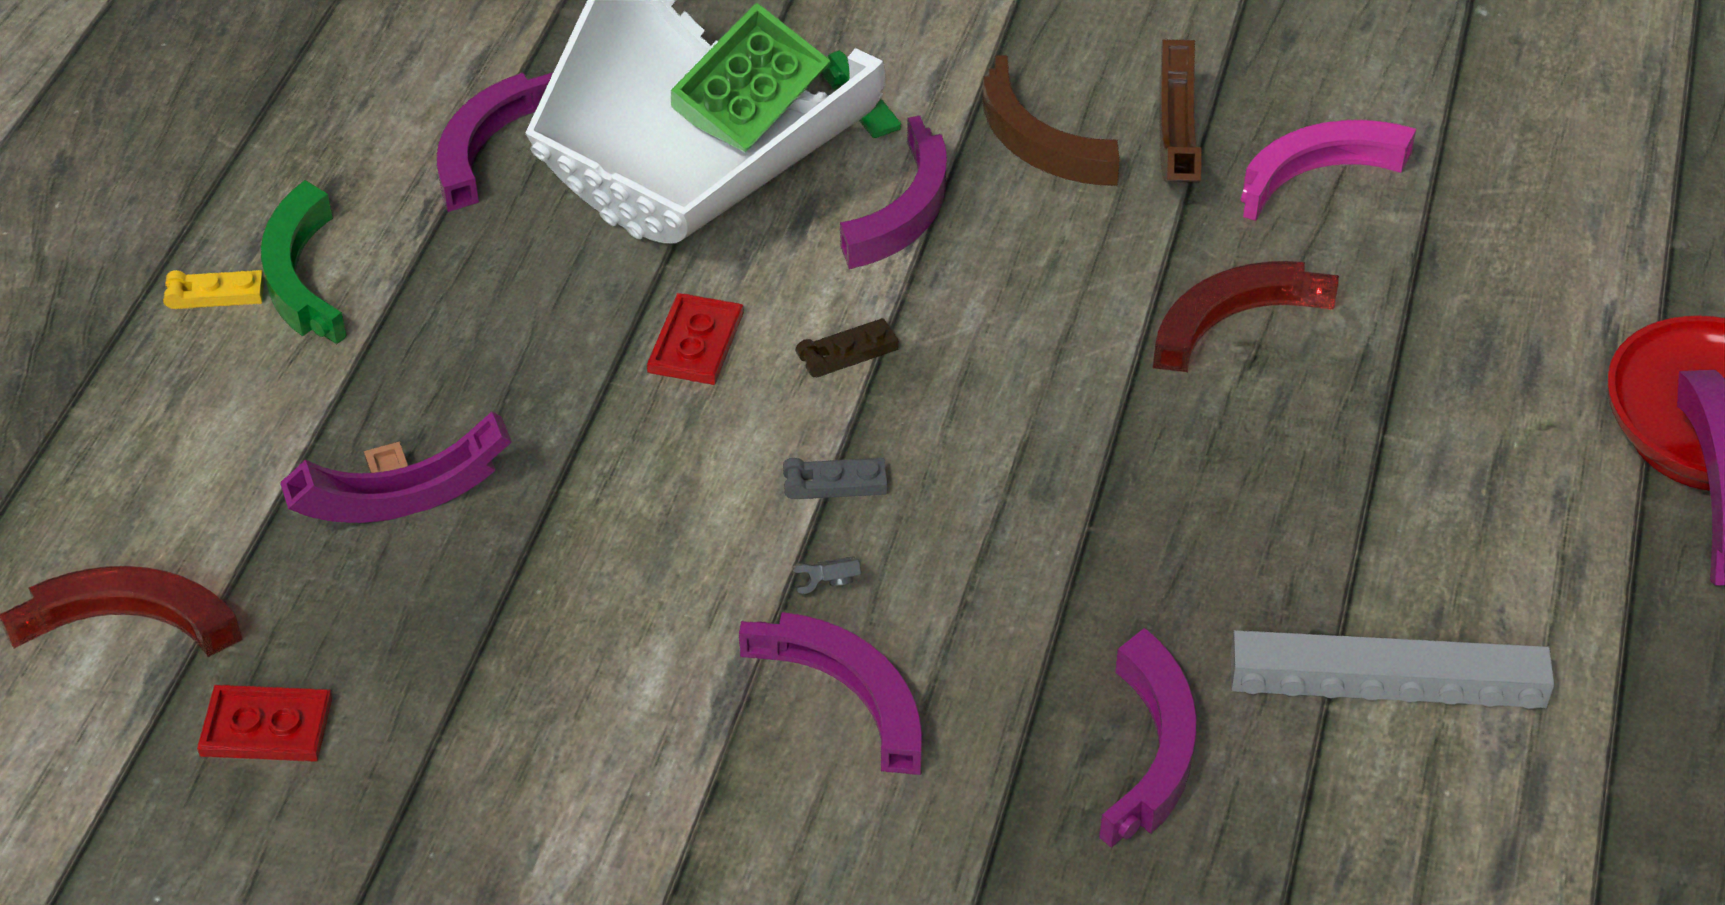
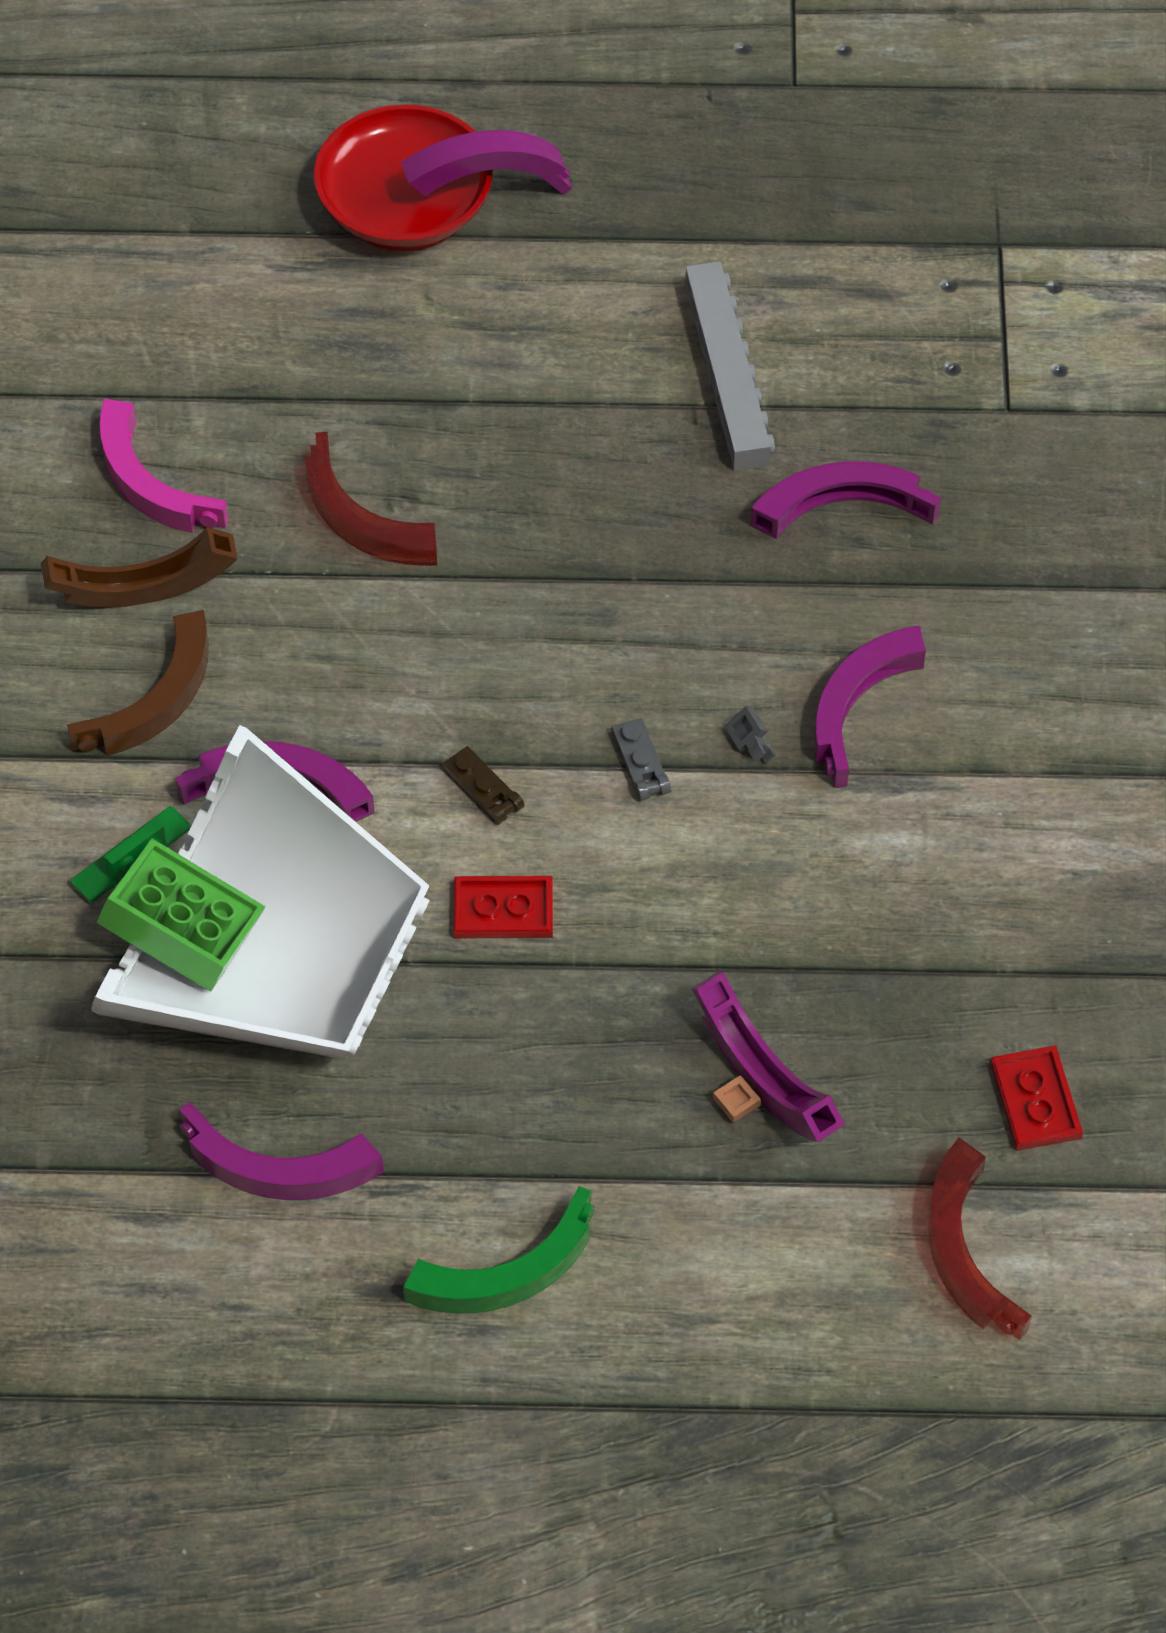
camera: 105 degrees left, 10 degrees up
yellow plate [163,270,264,309] -> none

